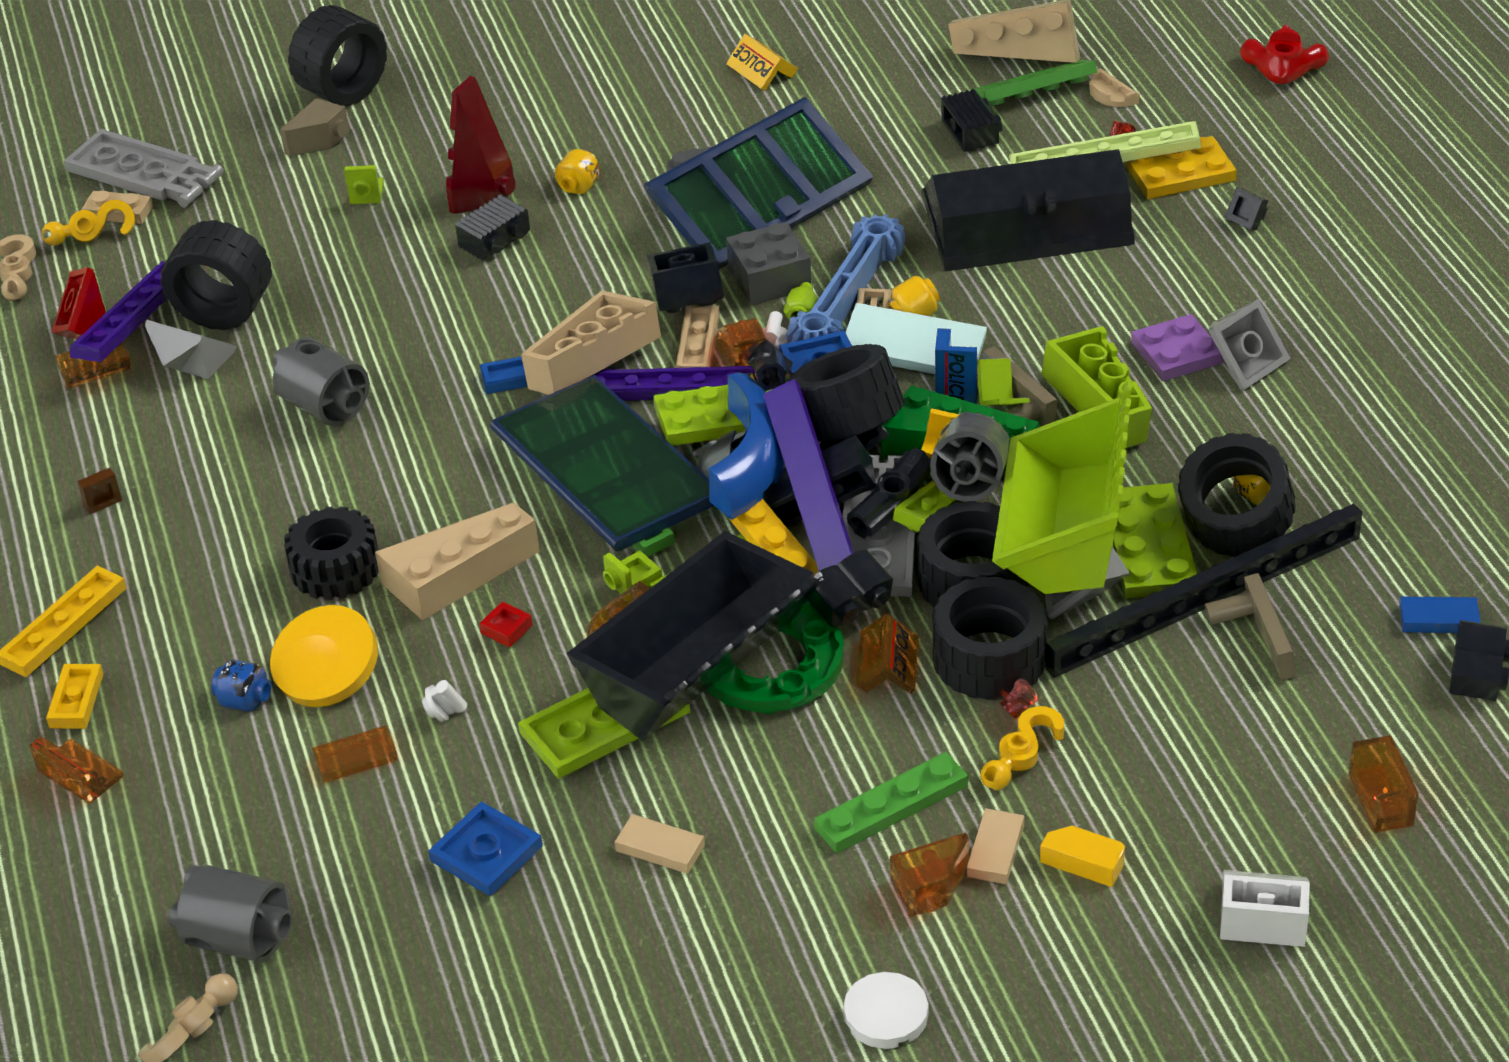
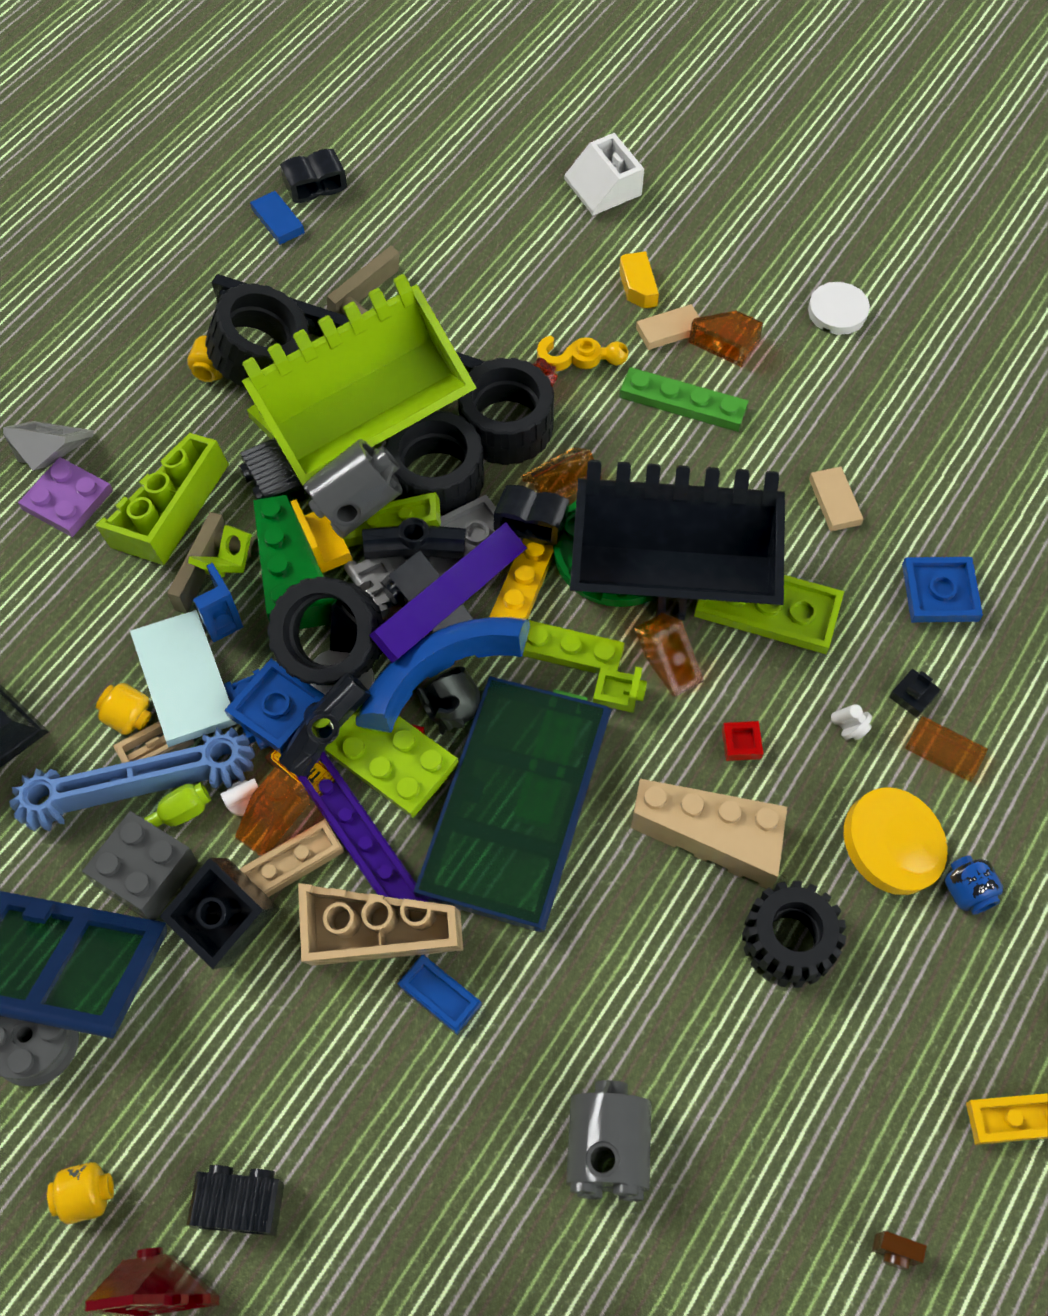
camera: 130 degrees left, 20 degrees up
clear orange panel [1348,735,1419,833] -> none
none -> black tile [889,668,941,719]

